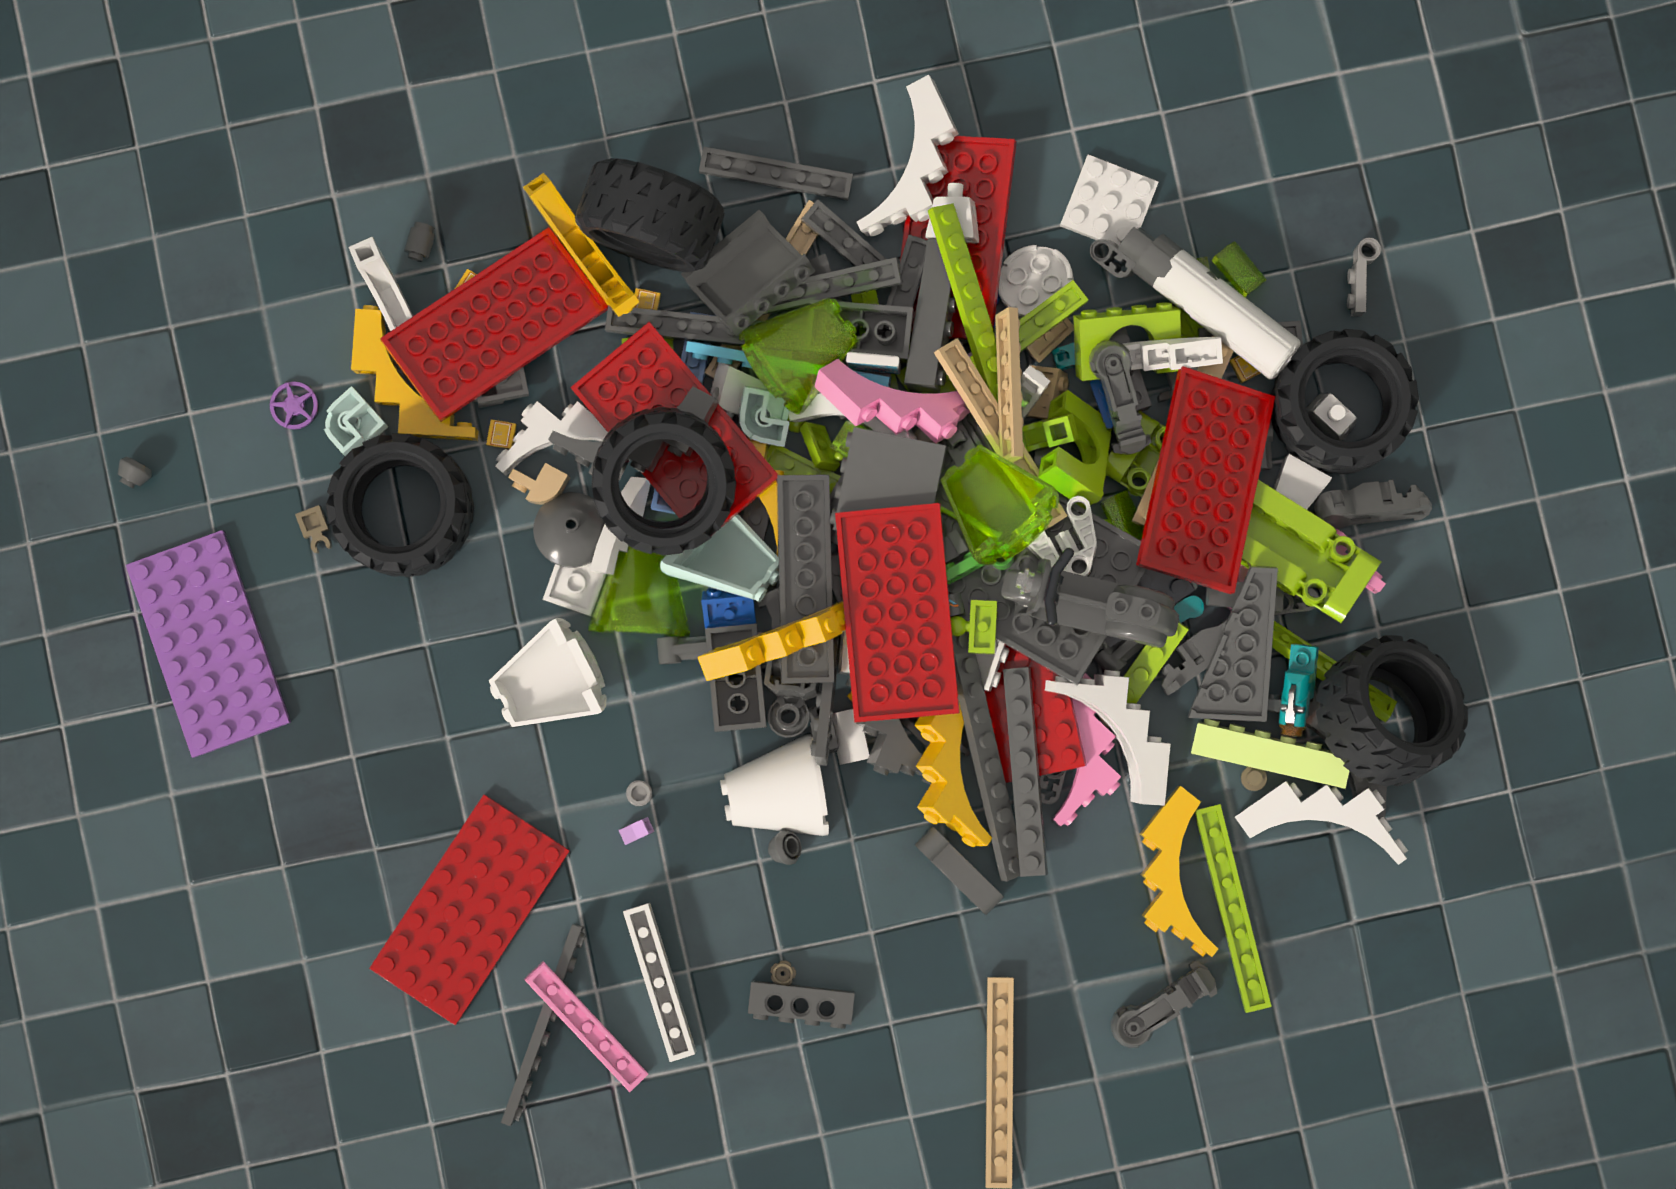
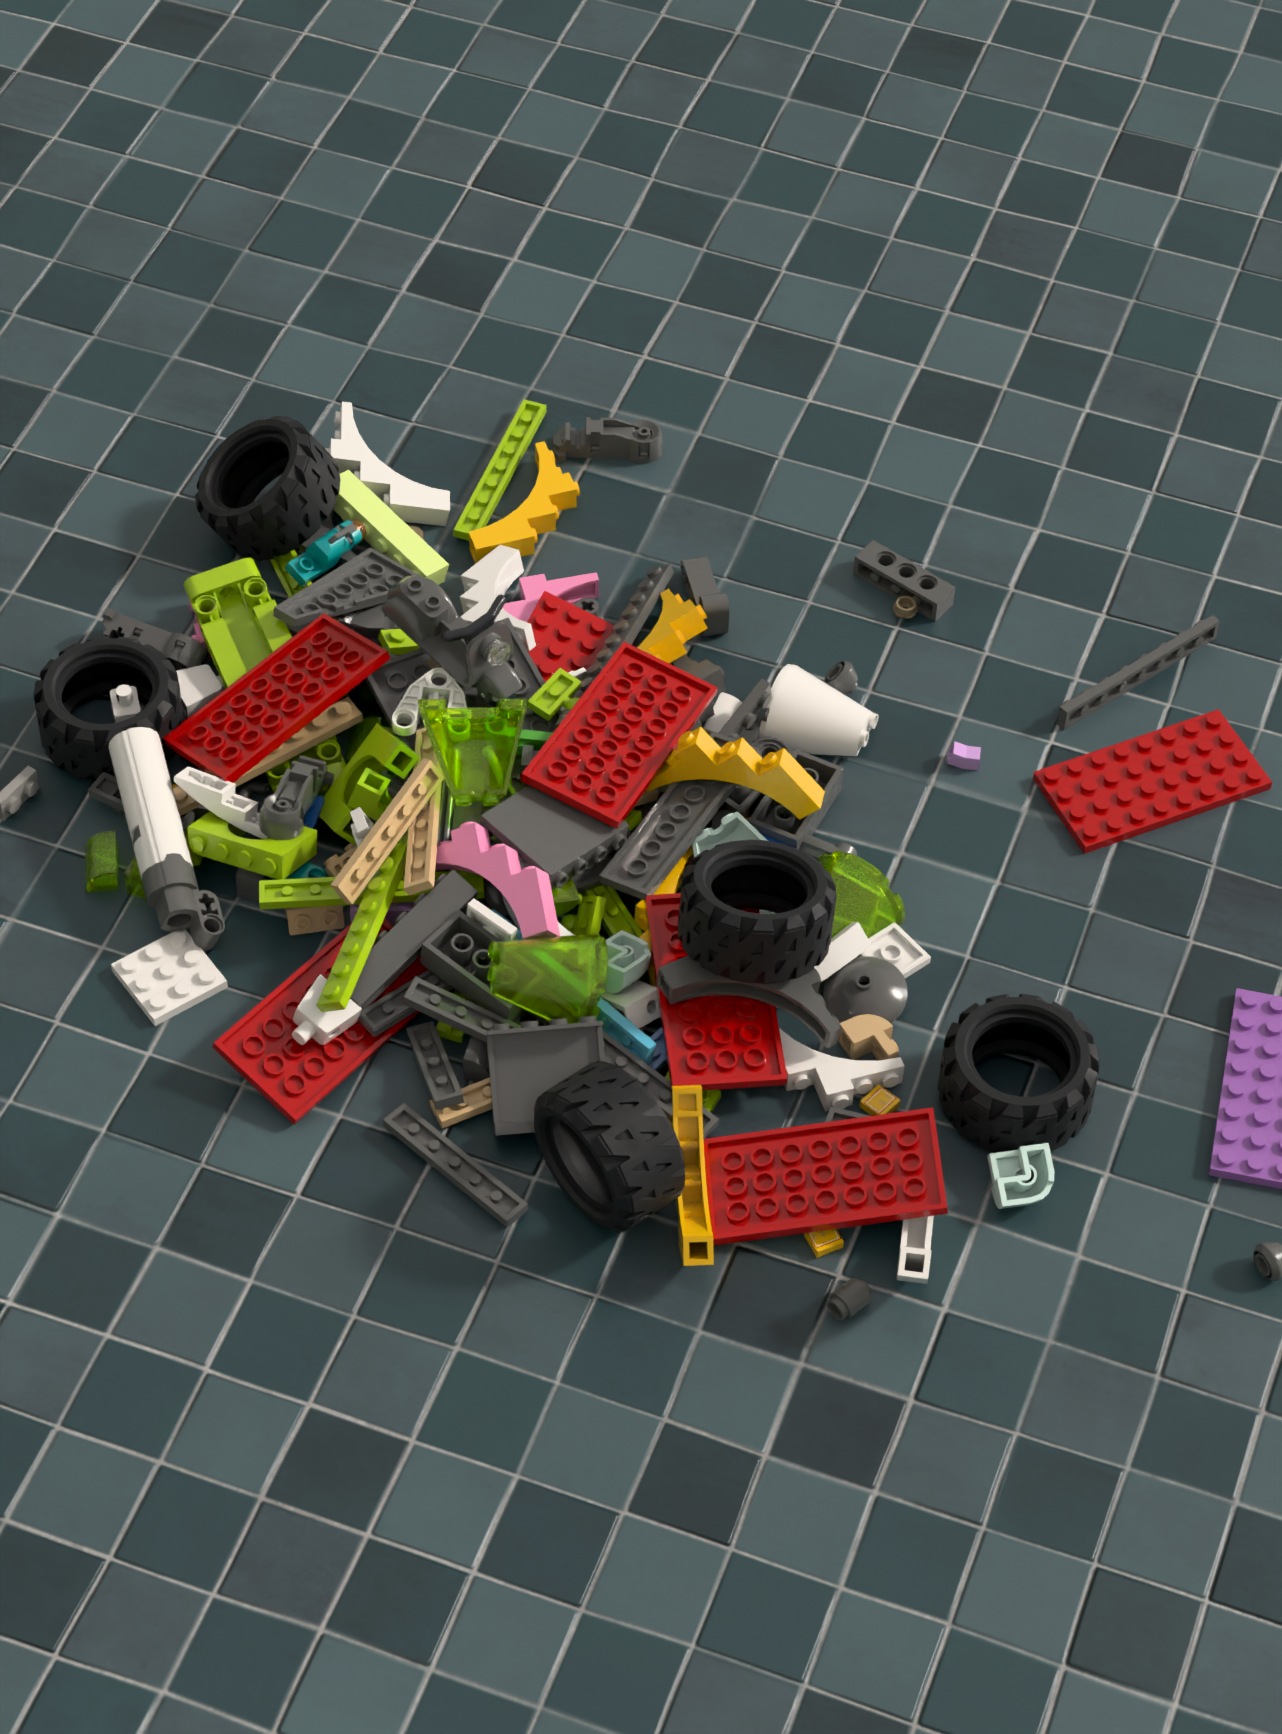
camera: 150 degrees left, 35 degrees down
medium lavender wheel [270,382,318,430] -> none
dark tan plate [295,505,332,554] -> none
yellow arch [351,305,479,441] -> none
white cone [489,618,607,727] -> none
bright pink tile [524,961,648,1092] -> none
white brick [623,903,696,1062] -> none
light grey tile [626,780,653,806] -> none
white arch [857,75,959,237] -> none
tan plate [985,977,1014,1188] -> none
white tile [998,245,1074,317] -> none
dark grey plate [1003,667,1048,877] -> none

